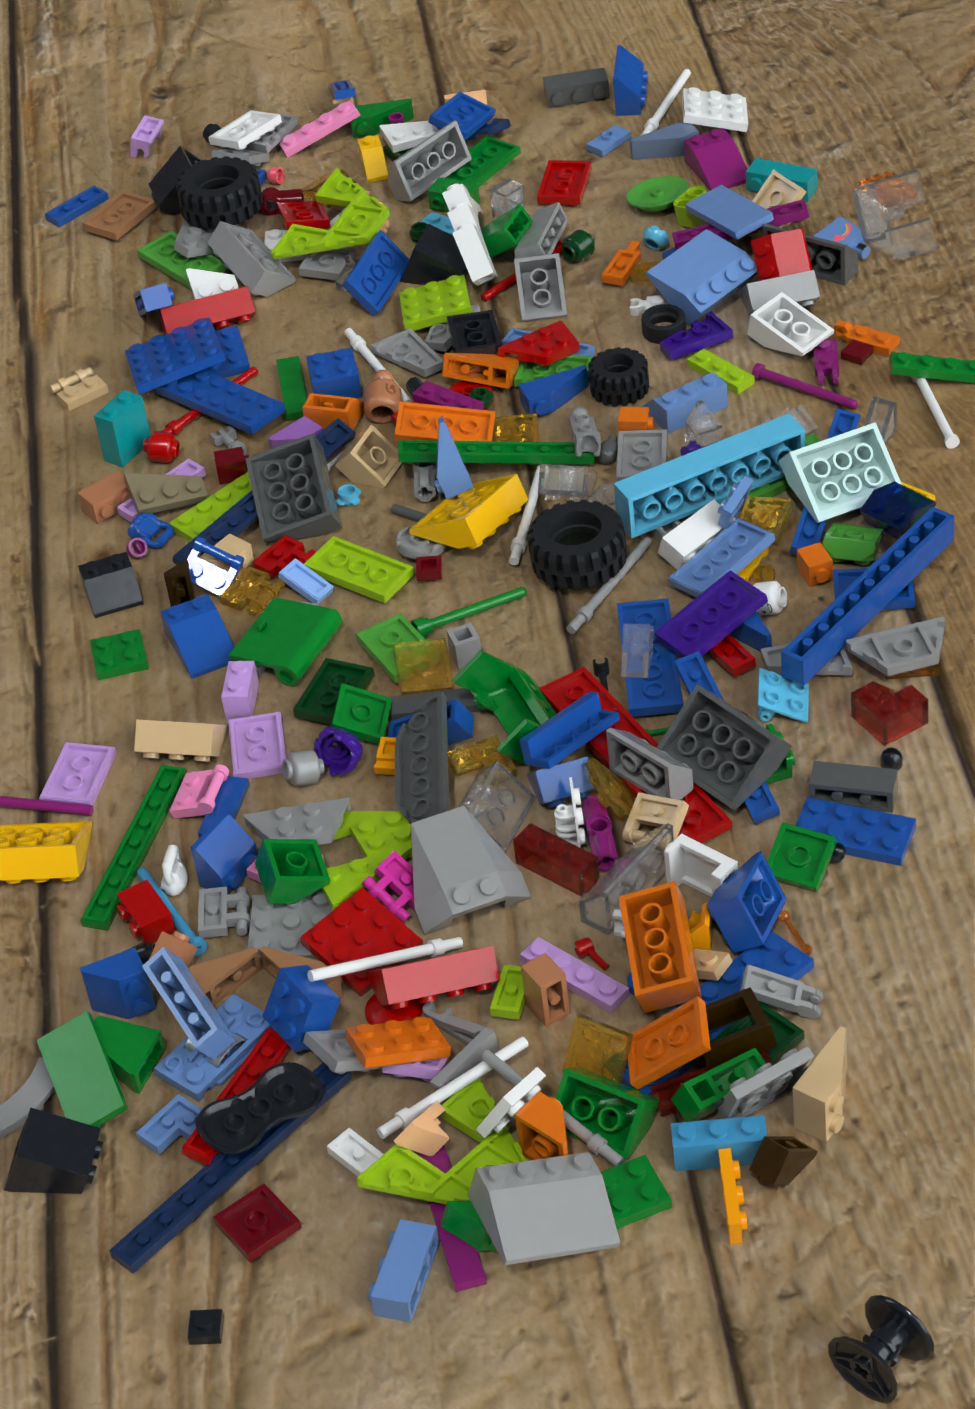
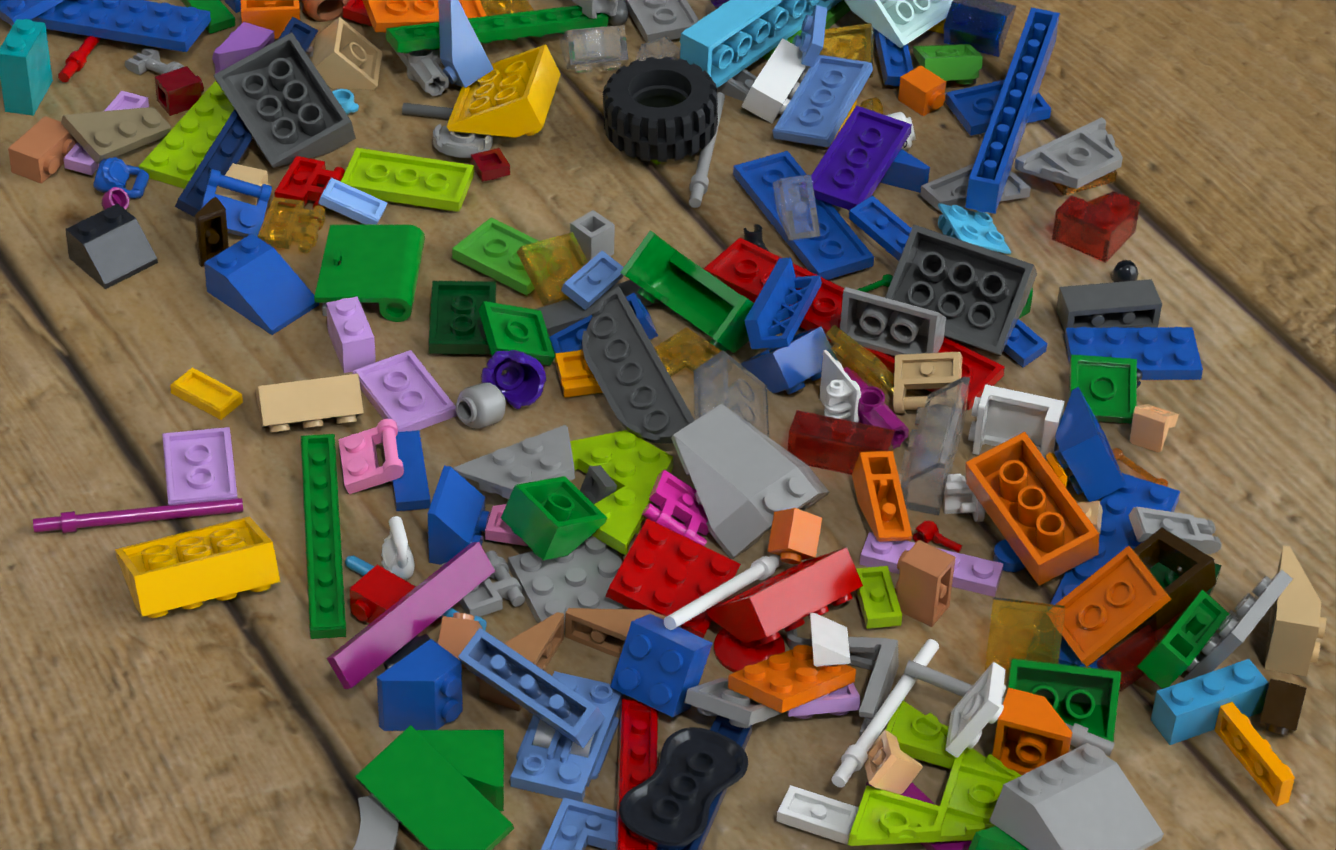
camera: 30 degrees left, 0 degrees up
green plate [90,629,149,681] -> none
red head [143,431,180,464] -> none
green piece [411,587,527,638] -> none
white bar [509,465,546,566] -> none
green plate [601,1155,672,1229] -> none
red plate [708,634,756,677] -> none
none -> yellow tile [170,367,243,420]
none -> magenta tile [327,542,495,689]
none -> medium blue plate [561,251,624,310]
none -> dark grey plate [580,465,617,504]
none -> orange brick [767,508,822,564]
none -> white slope [810,613,851,667]
none -> orange slope [852,451,913,542]
none -> light nougat slope [1130,404,1179,452]

